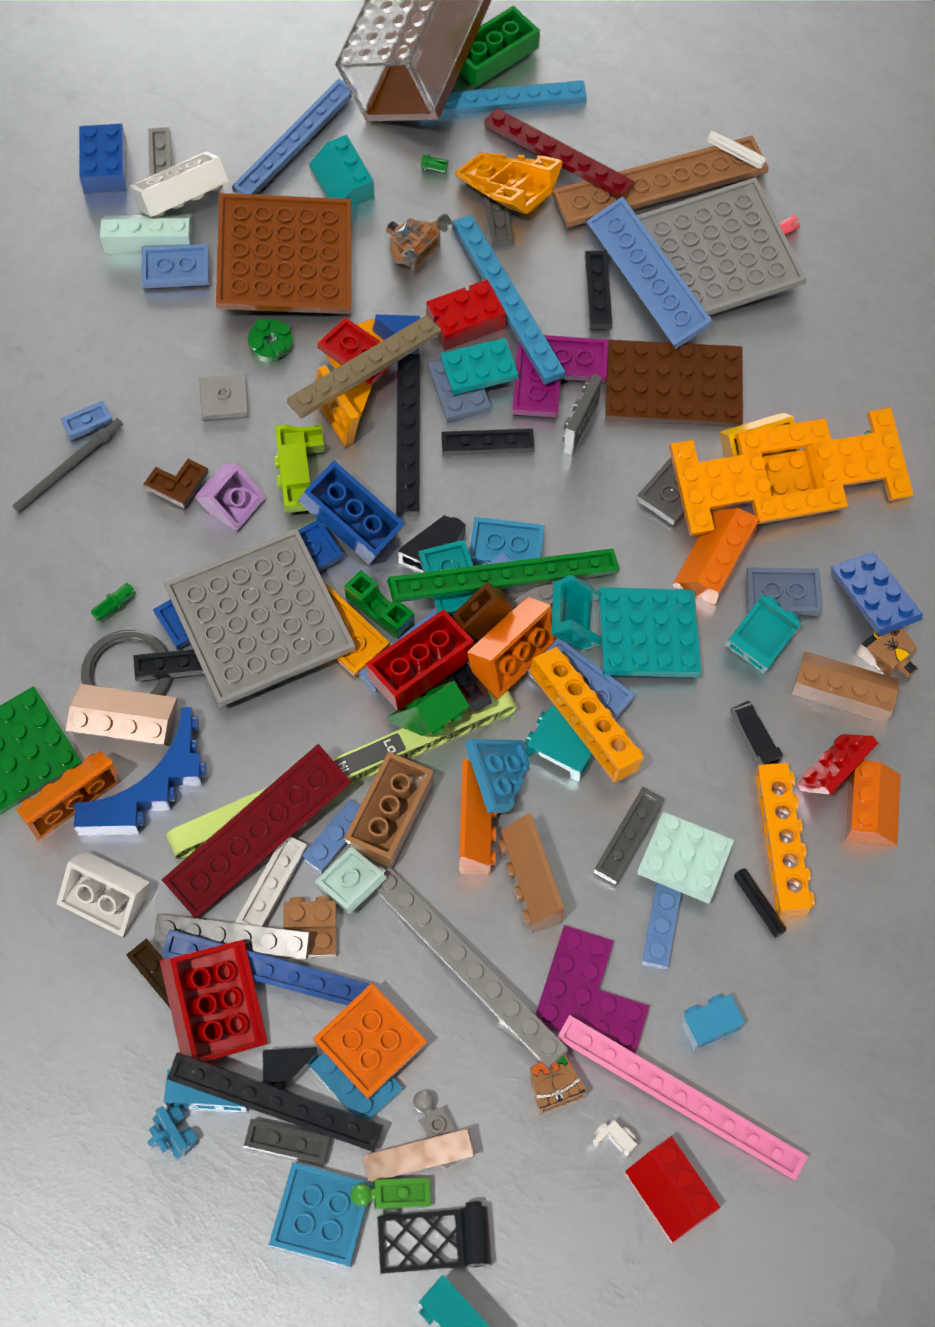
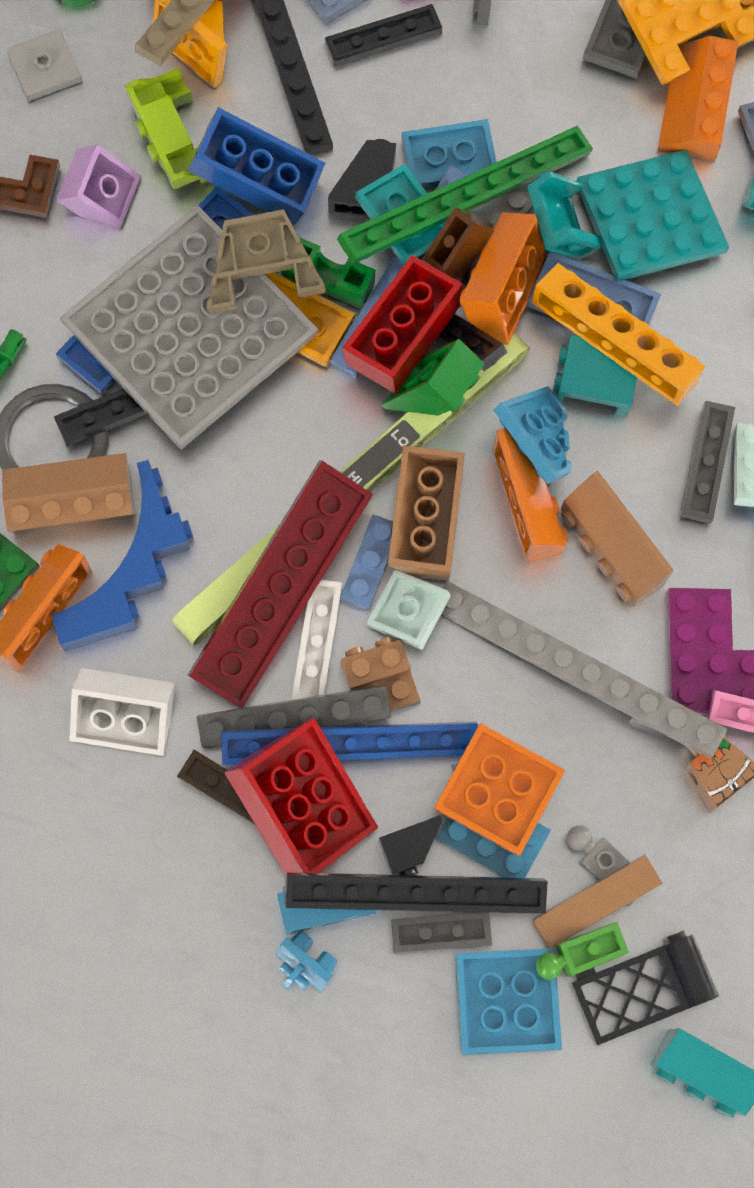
camera: 20 degrees left, 10 degrees up
none -> dark tan wing [207,209,326,314]

